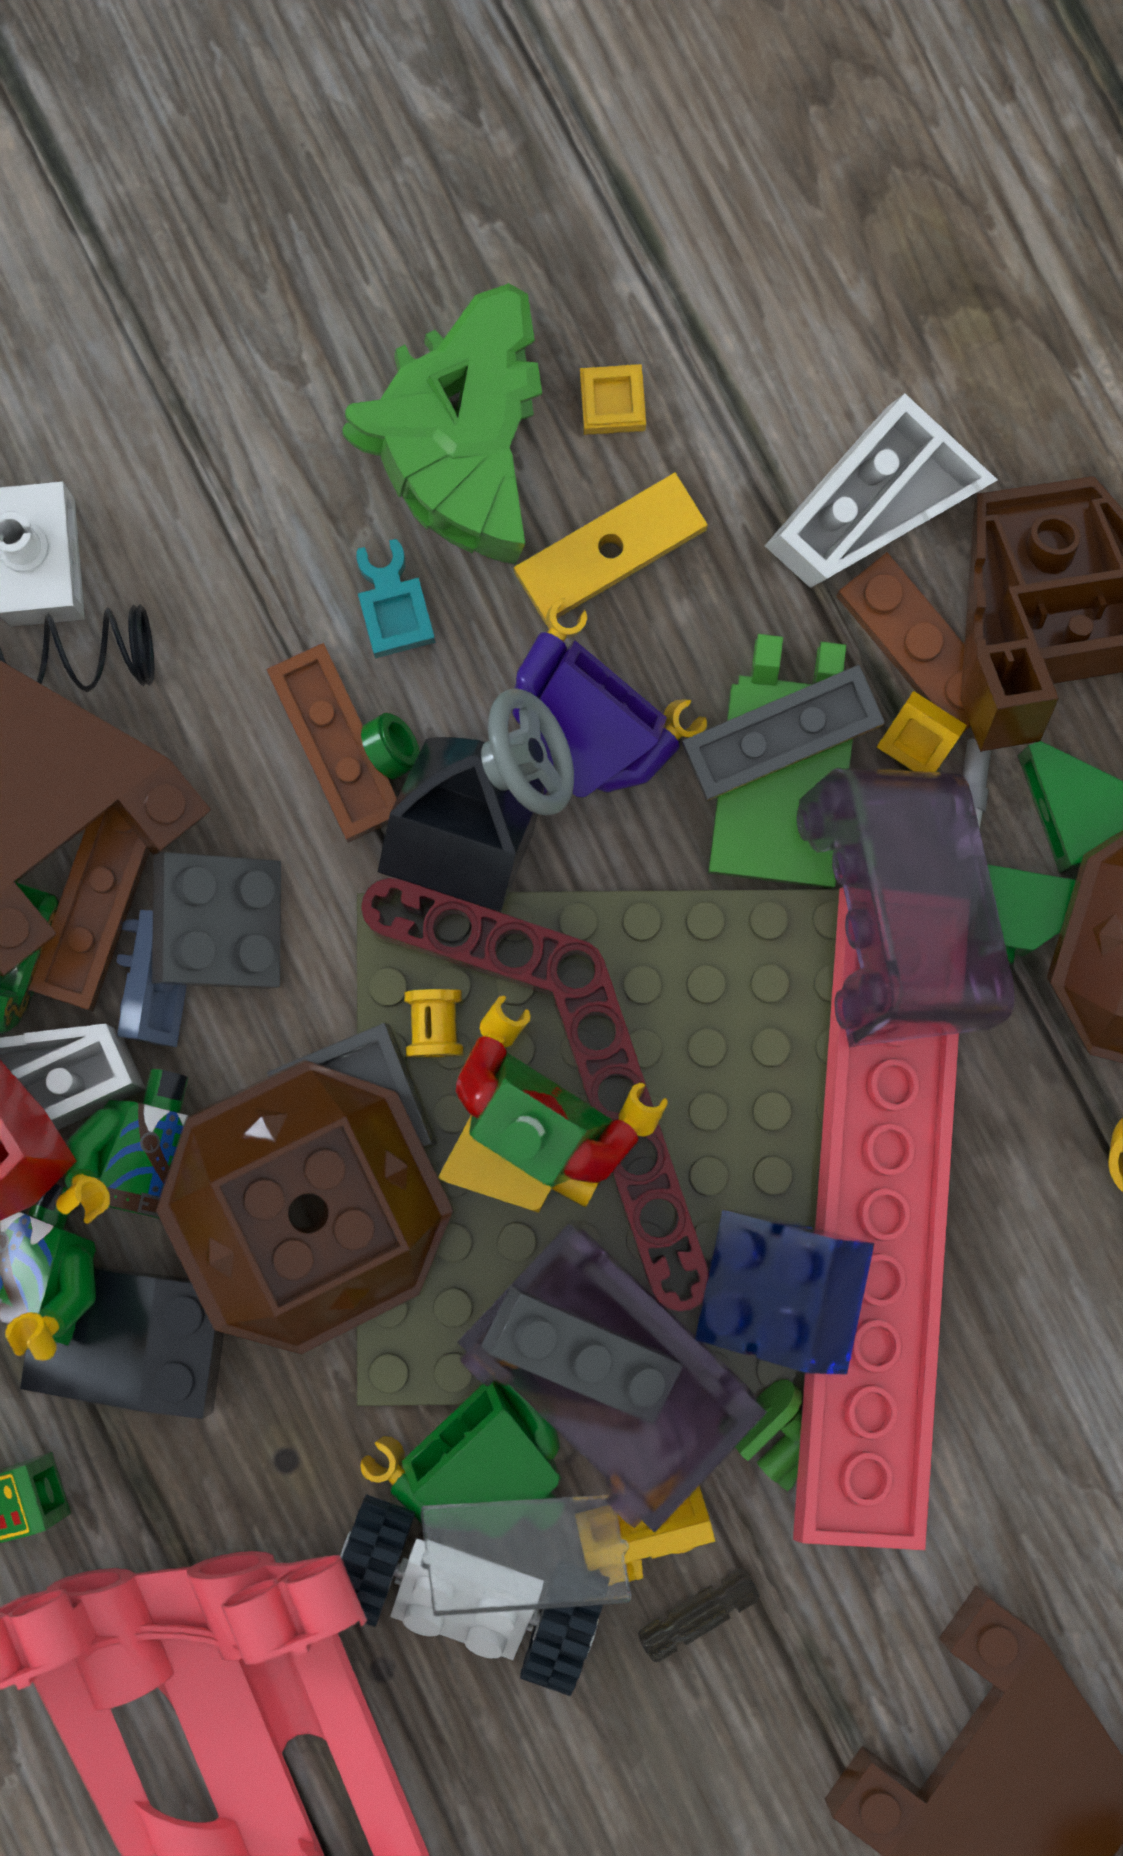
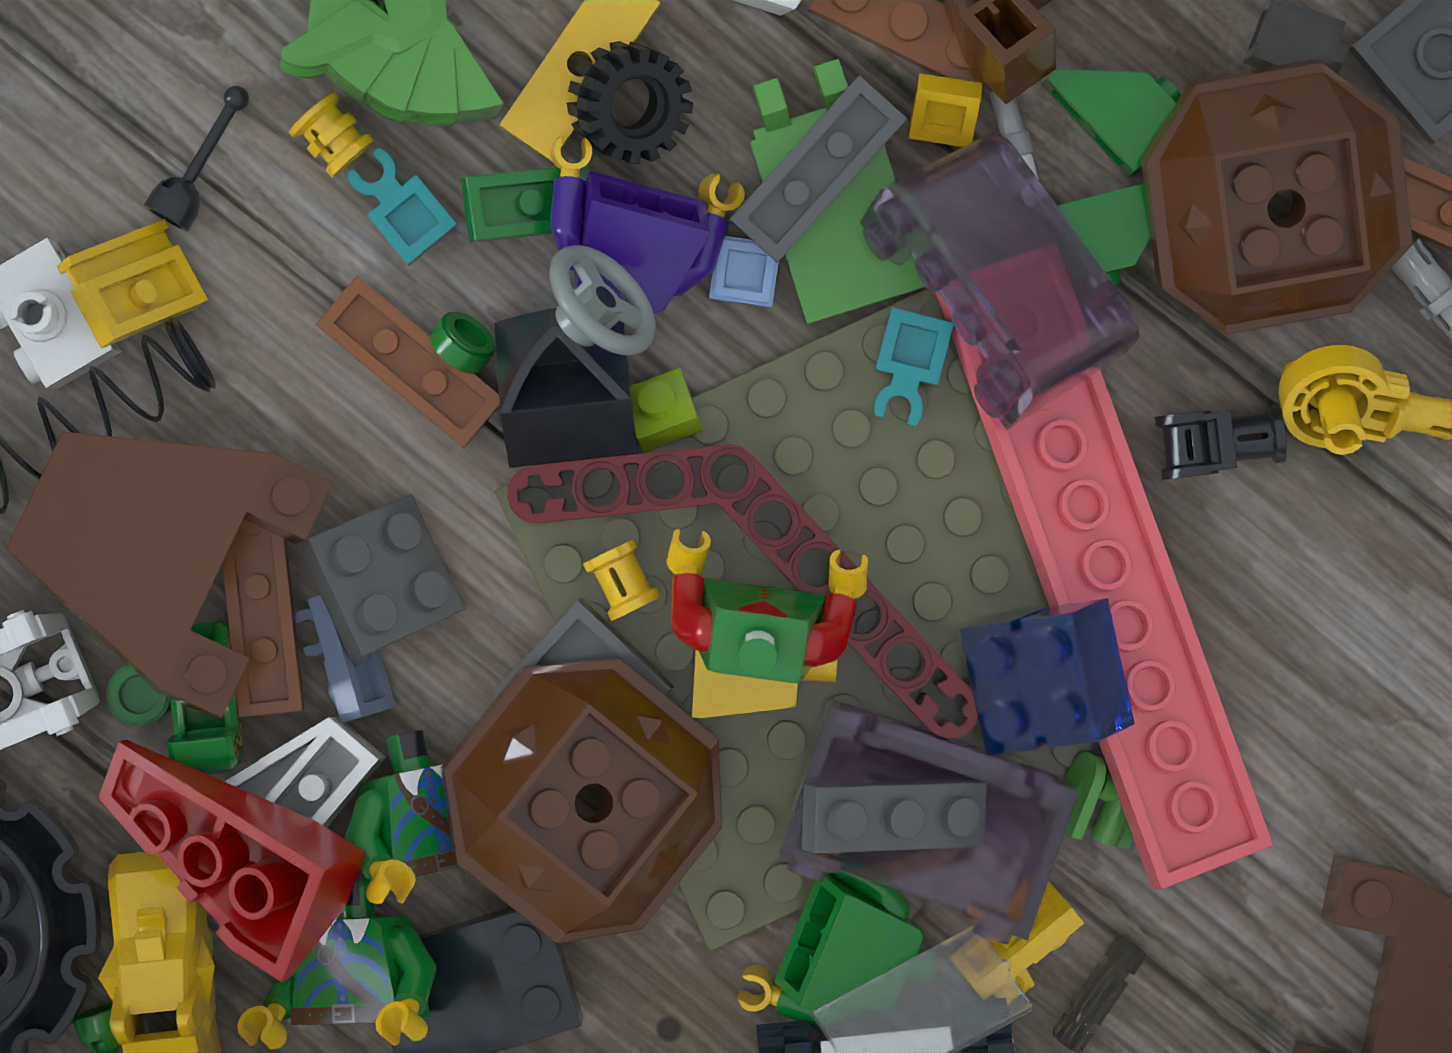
camera: 25 degrees left, 5 degrees up
none -> yellow plate [56,219,208,348]
none -> black hinge [143,86,249,232]
none -> yellow bush [288,91,374,178]
none -> green plate [461,164,590,243]
none -> black tyre [567,41,693,164]
none -> lime plate [602,368,703,458]
none -> light blue tile [709,236,779,308]
none -> teal plate [874,307,954,426]
none -> black connector [1154,405,1287,480]

